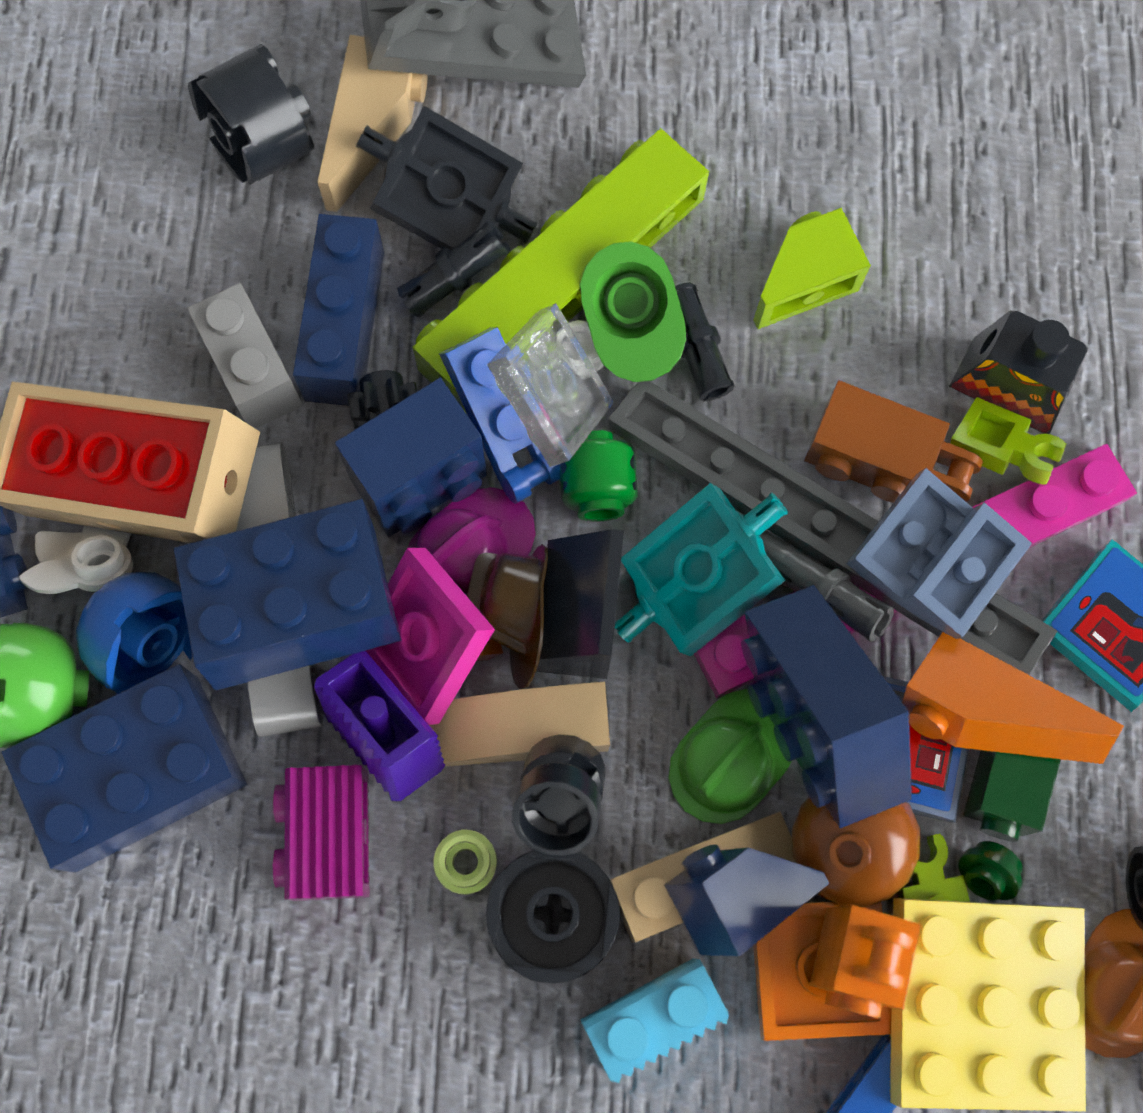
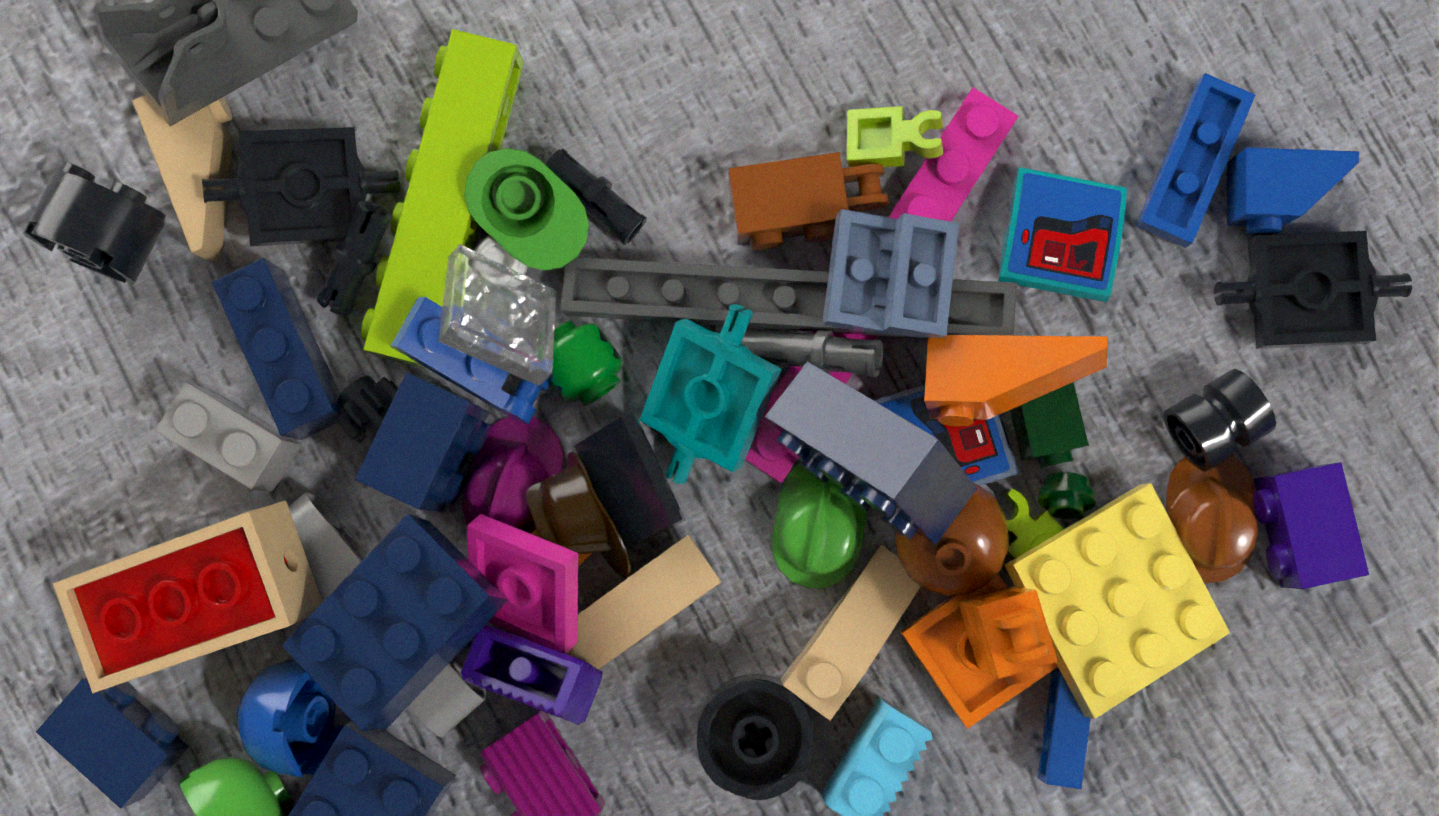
camera: 25 degrees left, 10 degrees up
white plate [19,526,133,594] -> none
yellowish green plate [433,830,497,894] -> none
black wheel [512,734,606,856] -> none
dark blue slope [664,844,829,956] -> none
lime slope [753,207,871,330] -> none
black torso [949,310,1089,434] -> none

